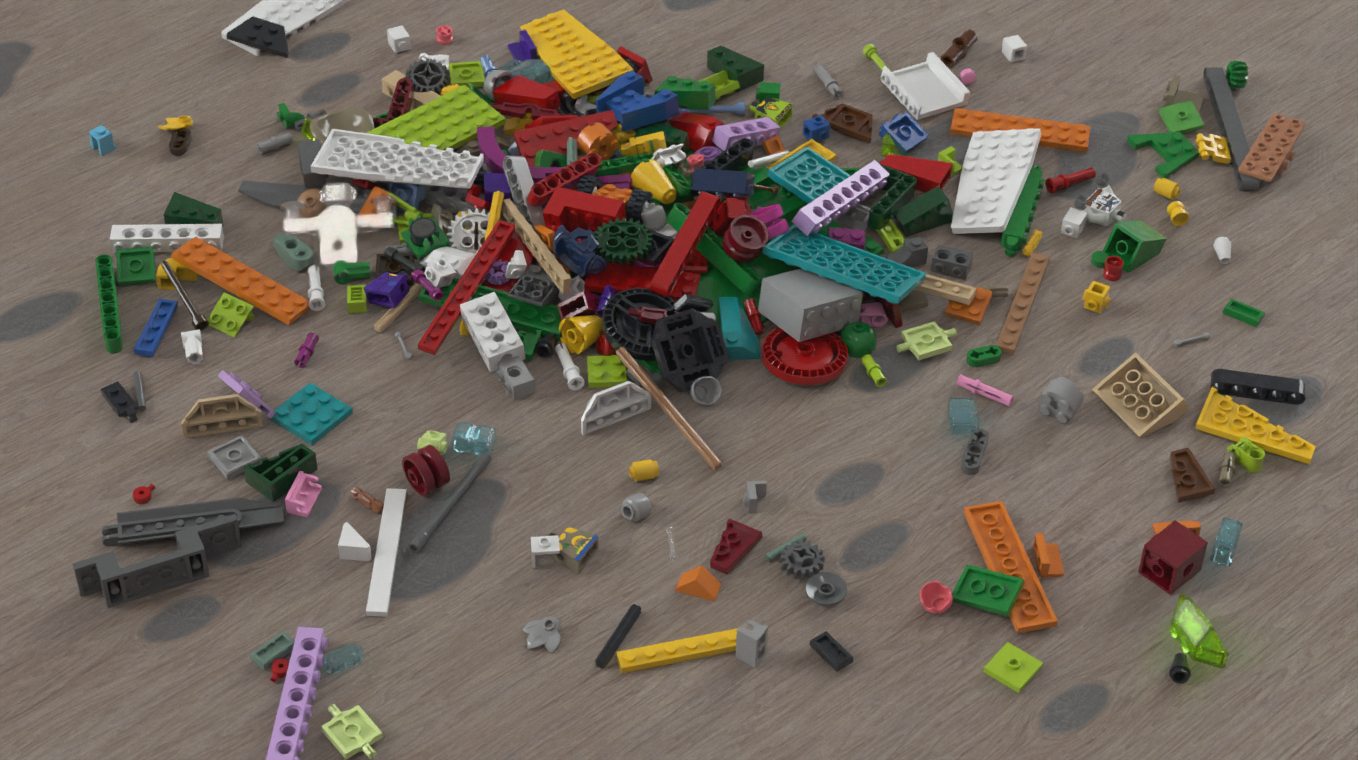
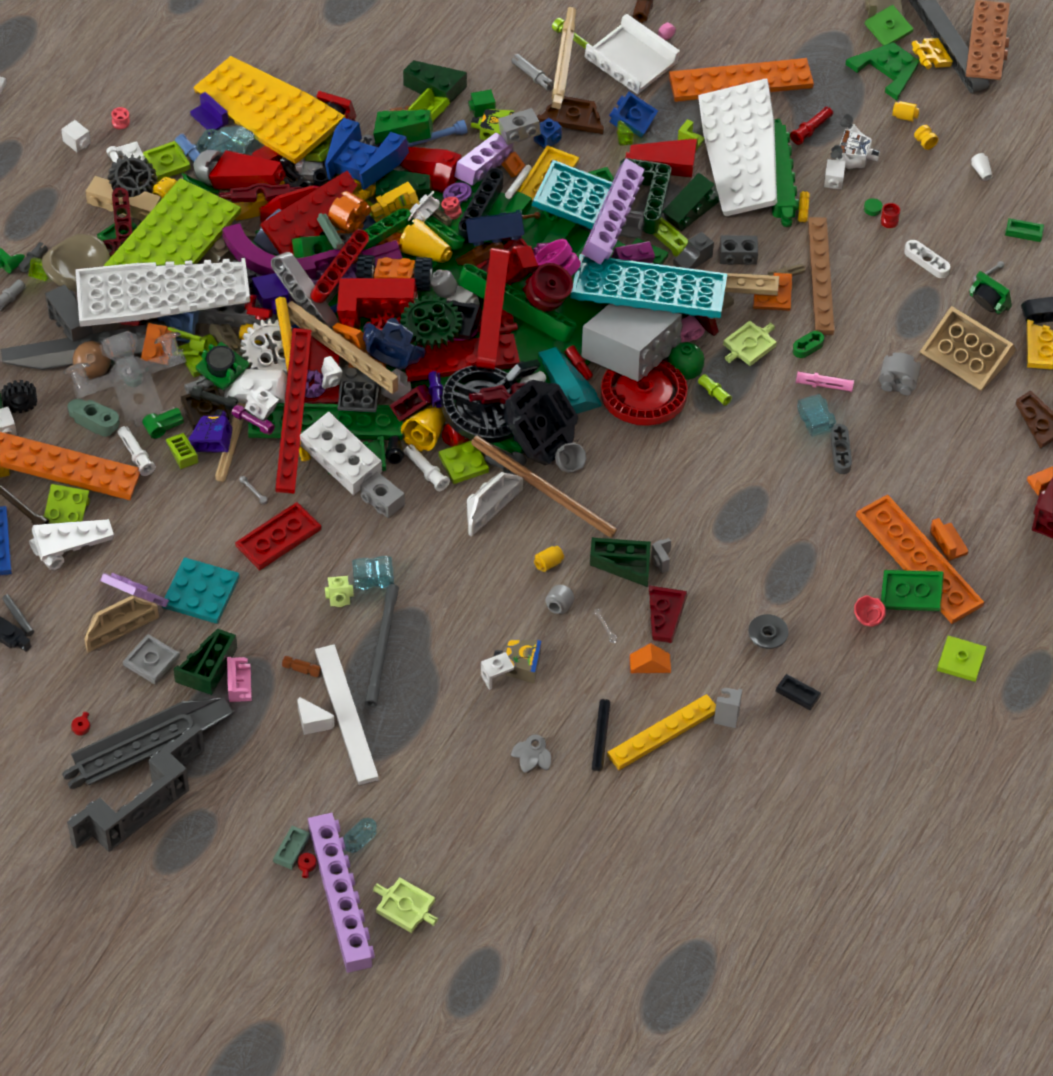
camera: 20 degrees left, 10 degrees up
magenta pin [294,332,319,368] -> none
dark red wheel [402,445,450,496] -> none
sand green piece [765,533,807,562] -> none
dark grey gear [780,540,825,580] -> none
yellow brick [1082,281,1111,314] -> none
green slope [1103,220,1167,272] -> none
none -> black tyre [1,380,37,413]
none -> white wing [32,519,114,561]
none -> red tile [235,502,322,571]
none -> light grey brick [498,108,541,145]
none -> tan piece [551,7,576,109]
none -> dark green wedge [590,537,651,587]
none -> white beam [904,240,950,278]
none -> piece [969,271,1012,315]

